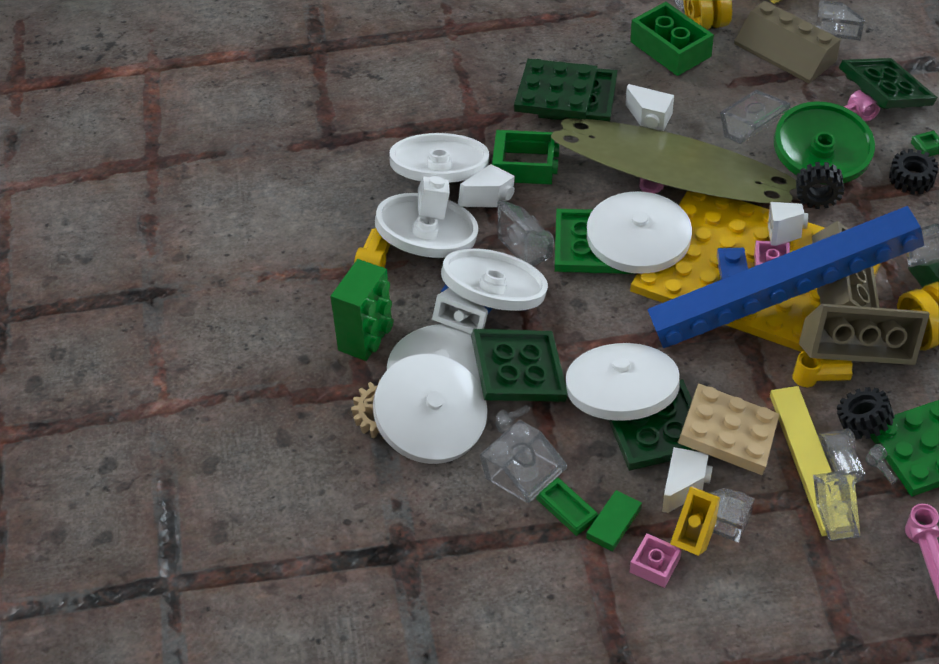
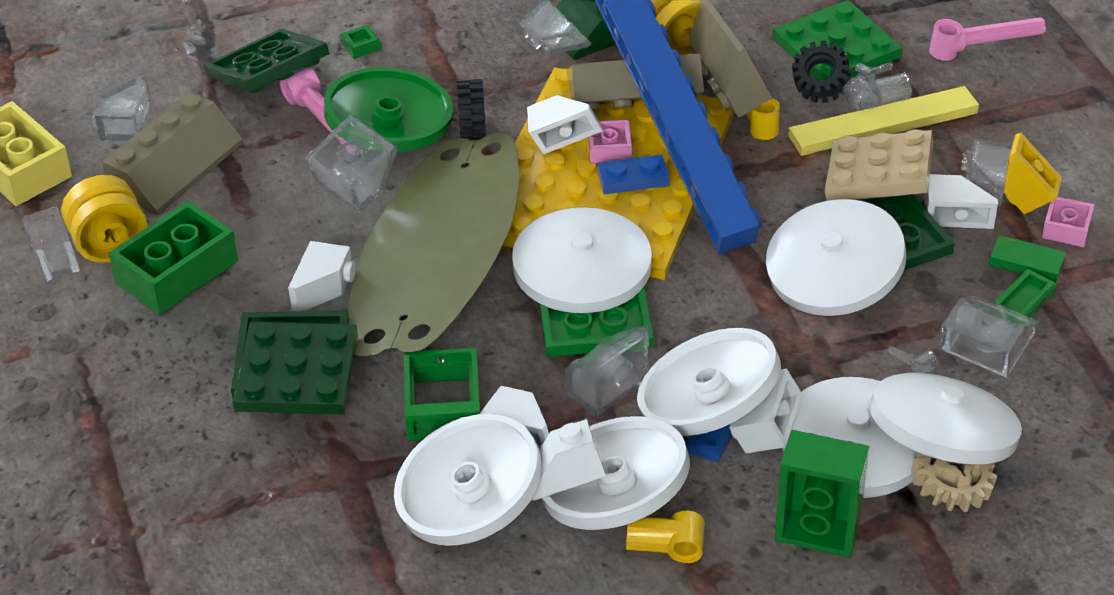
camera: 100 degrees left, 5 degrees down
dark green plate [471,329,568,402] -> none
clear slope [813,471,861,541] -> none
black tyre [889,149,939,195] -> none

